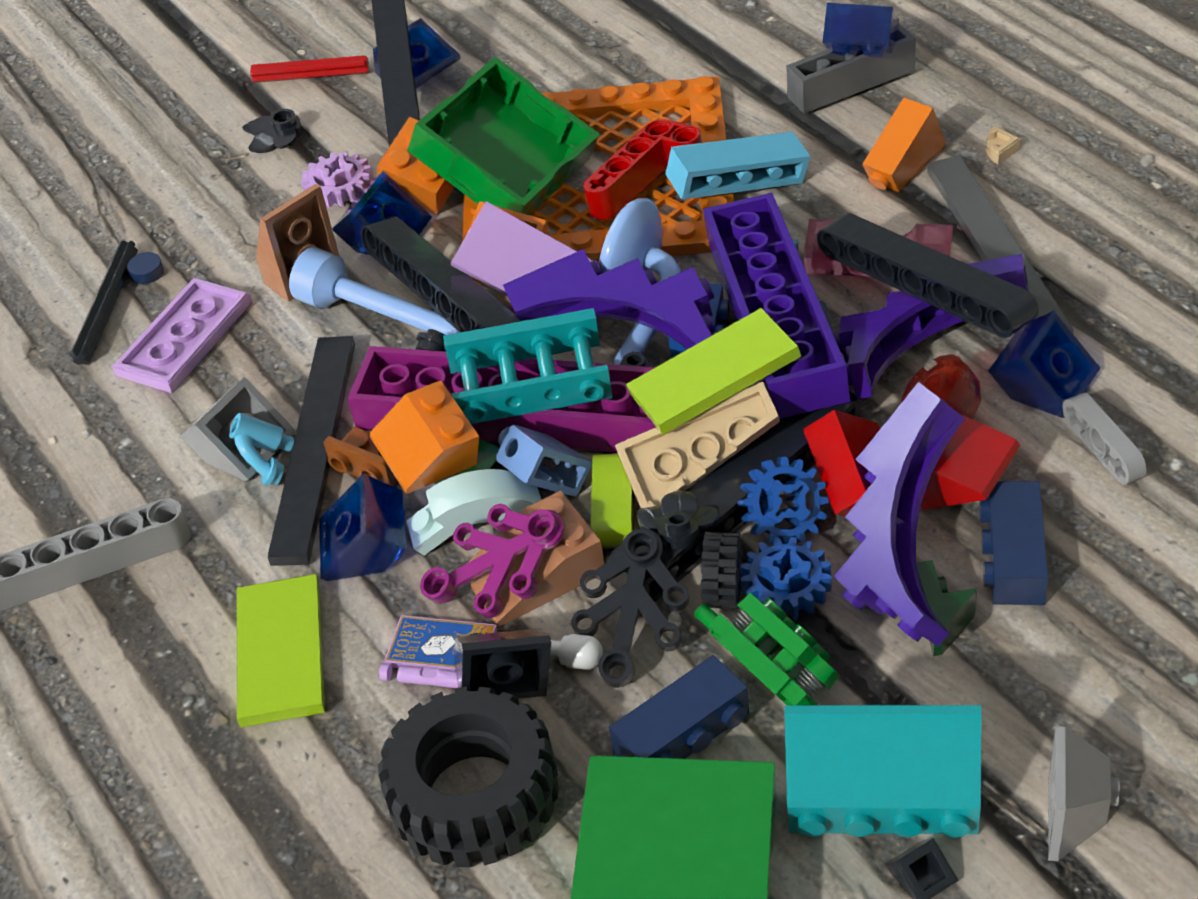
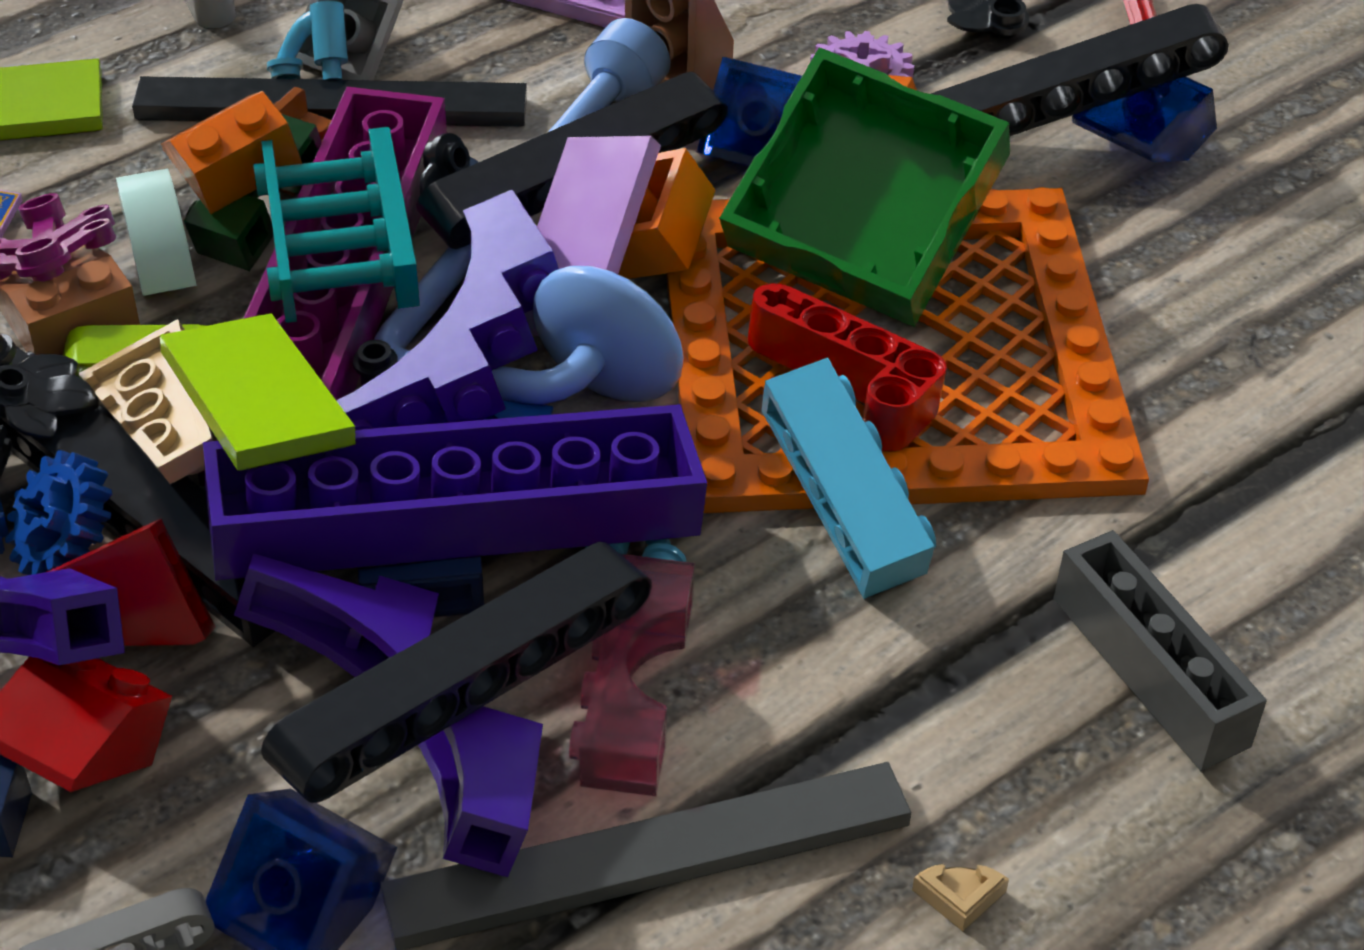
camera: 80 degrees right, 0 degrees up
clear blue slope [319,473,408,581] -> none
medium blue torso [496,425,592,497] -> none
clear blue slope [822,3,900,57] -> none
orange slope [863,98,946,192] -> none
clear red cylinder [901,354,982,419] -> none

